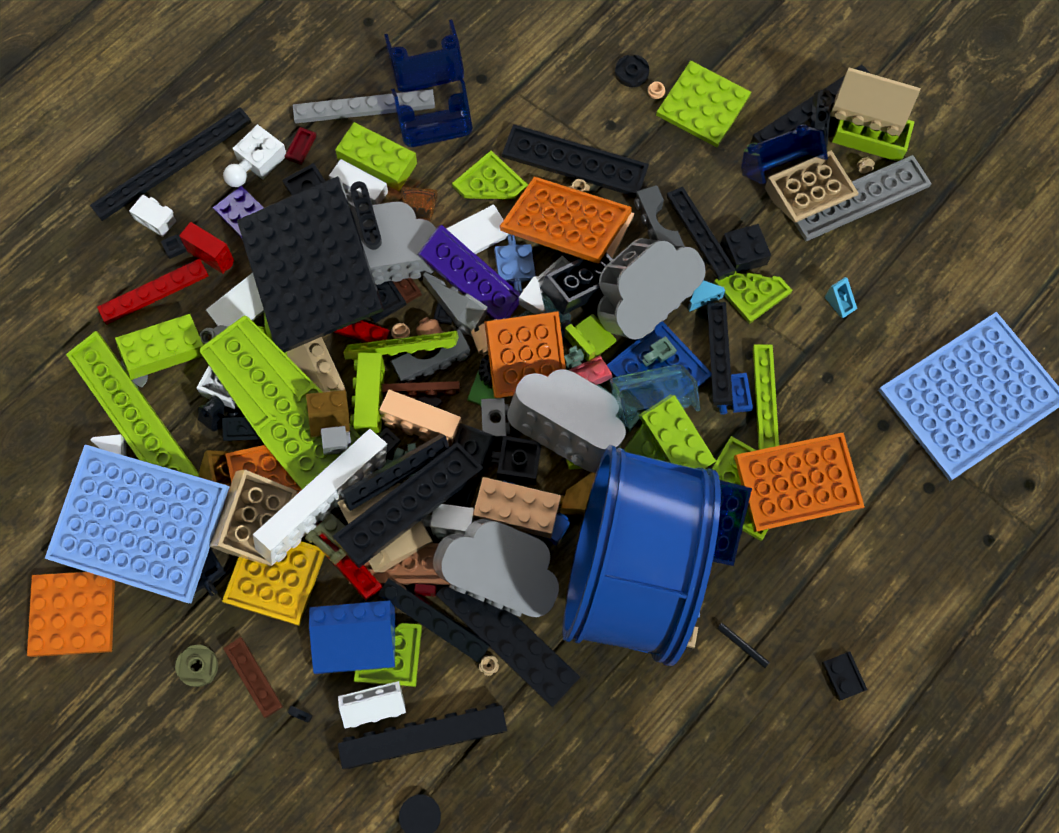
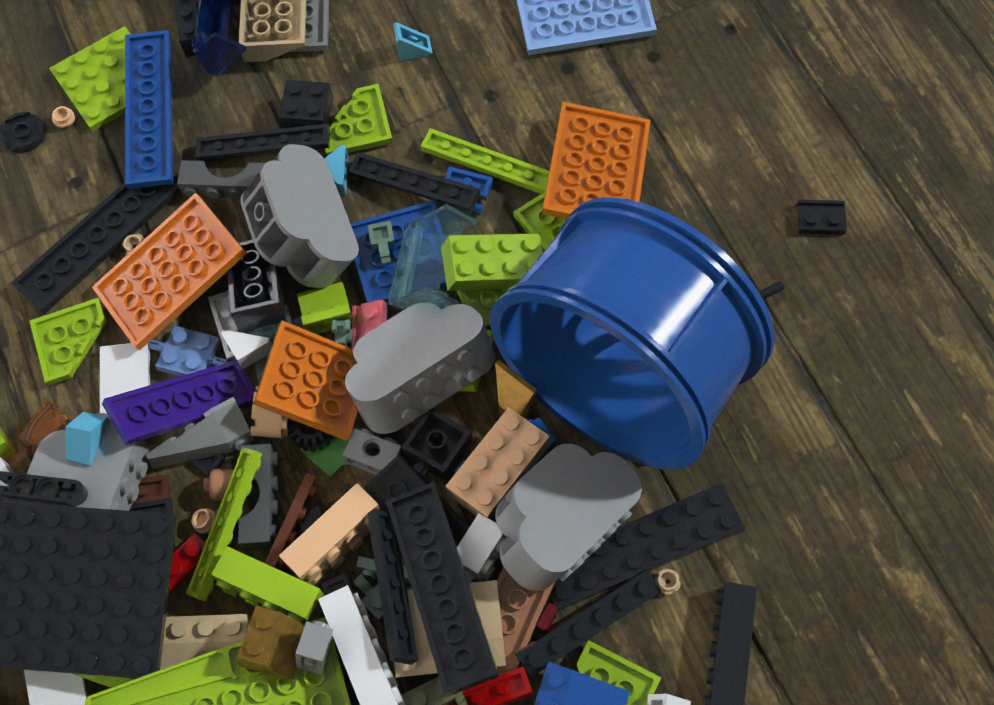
camera: 60 degrees left, 5 degrees down
none -> medium azure slope [65,412,109,466]
none -> blue plate [125,30,173,189]

